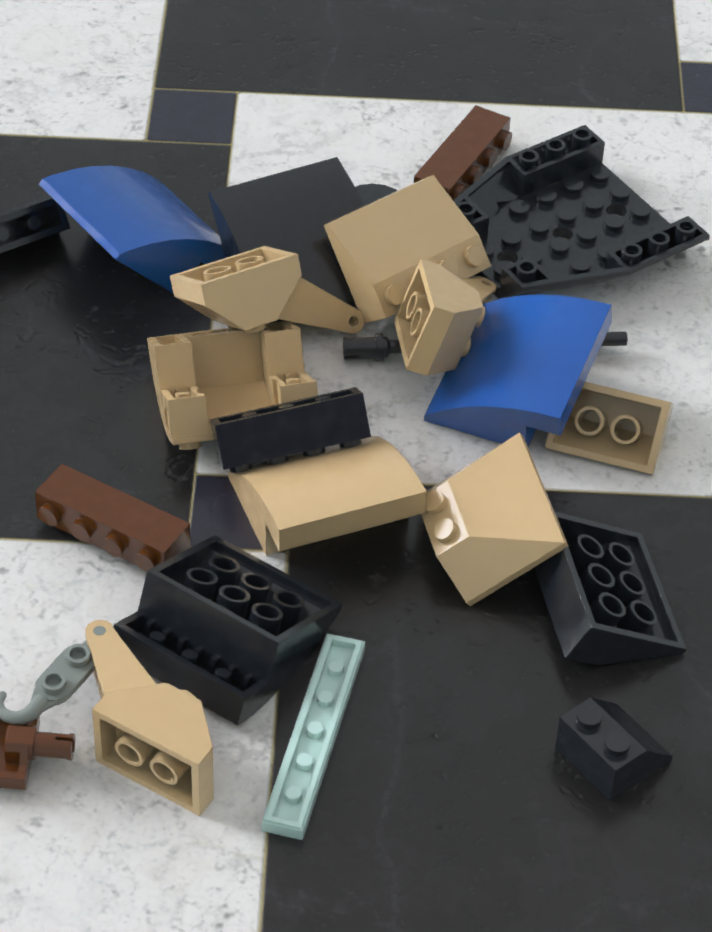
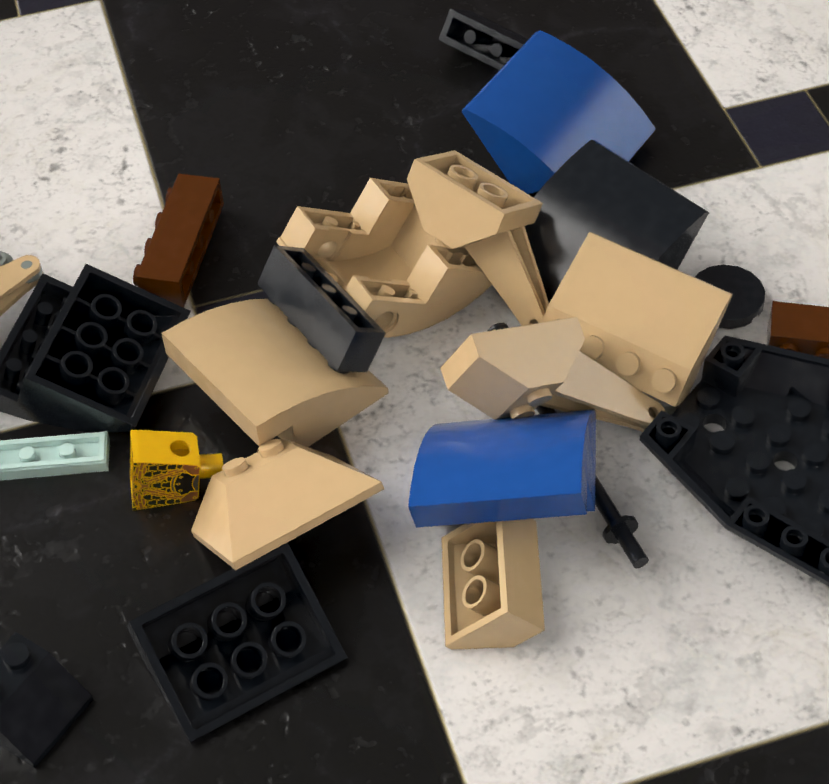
camera: 75 degrees right, 5 degrees up
none -> yellow torso [130,430,223,510]

